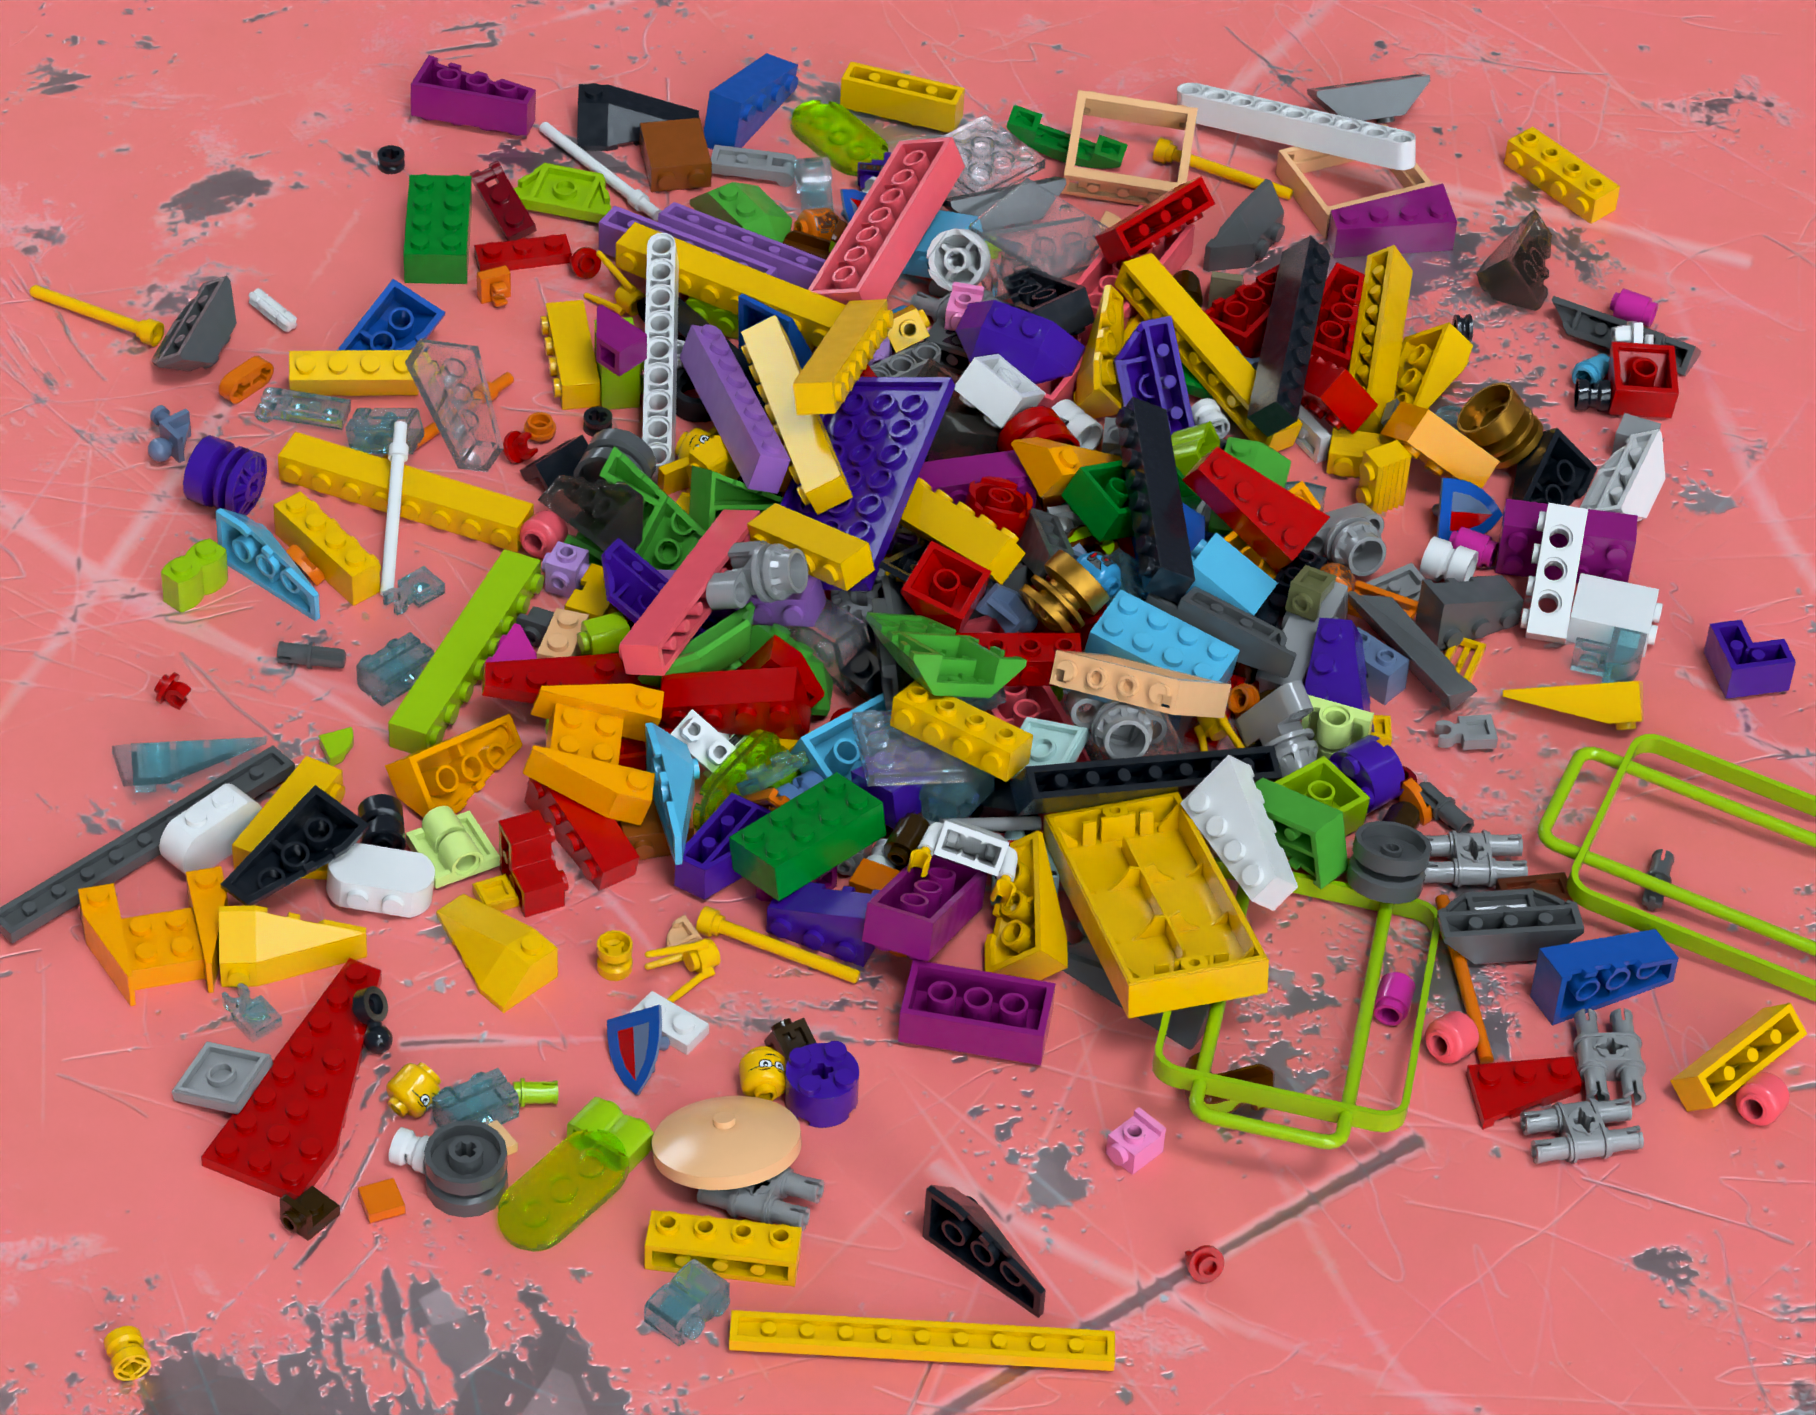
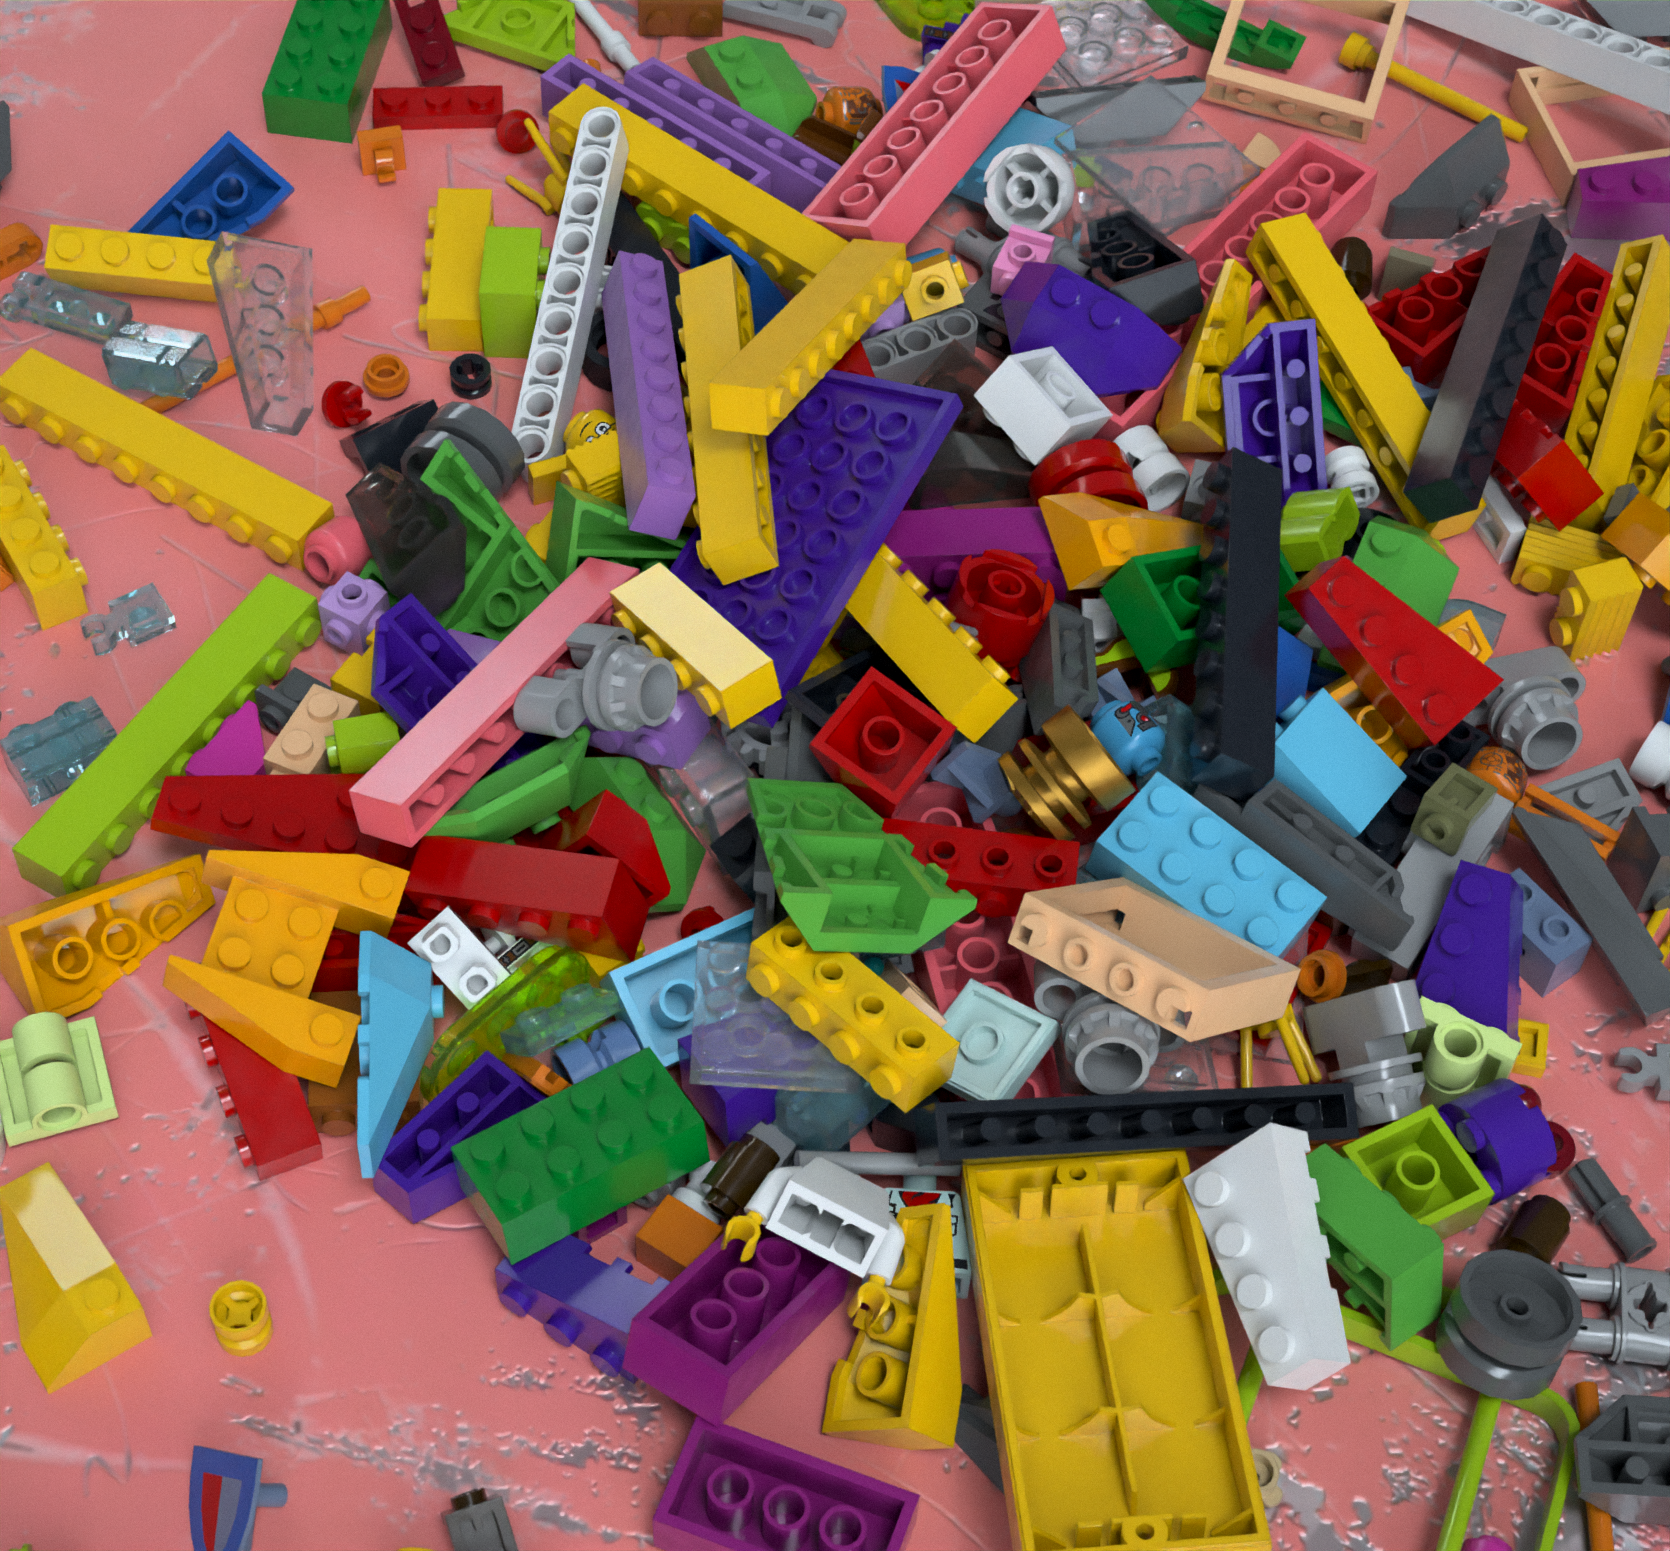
camera: 10 degrees right, 10 degrees up
white axle [248,288,297,332] -> none
white bar [380,421,409,597] -> none
yellow tile [472,874,519,912] -> none
red brick [498,810,569,918] -> none
magenta slope [596,304,647,377] -> none
white plate [630,991,709,1055] -> none
yellow plant [644,938,720,1003] -> none
light nougat tile [666,915,702,956] -> none
yellow piece [696,906,861,984] -> none
clear light blue brick [794,157,834,212] -> none
red brick [1095,176,1215,264] -> none
orange tile [1399,778,1432,826] -> none

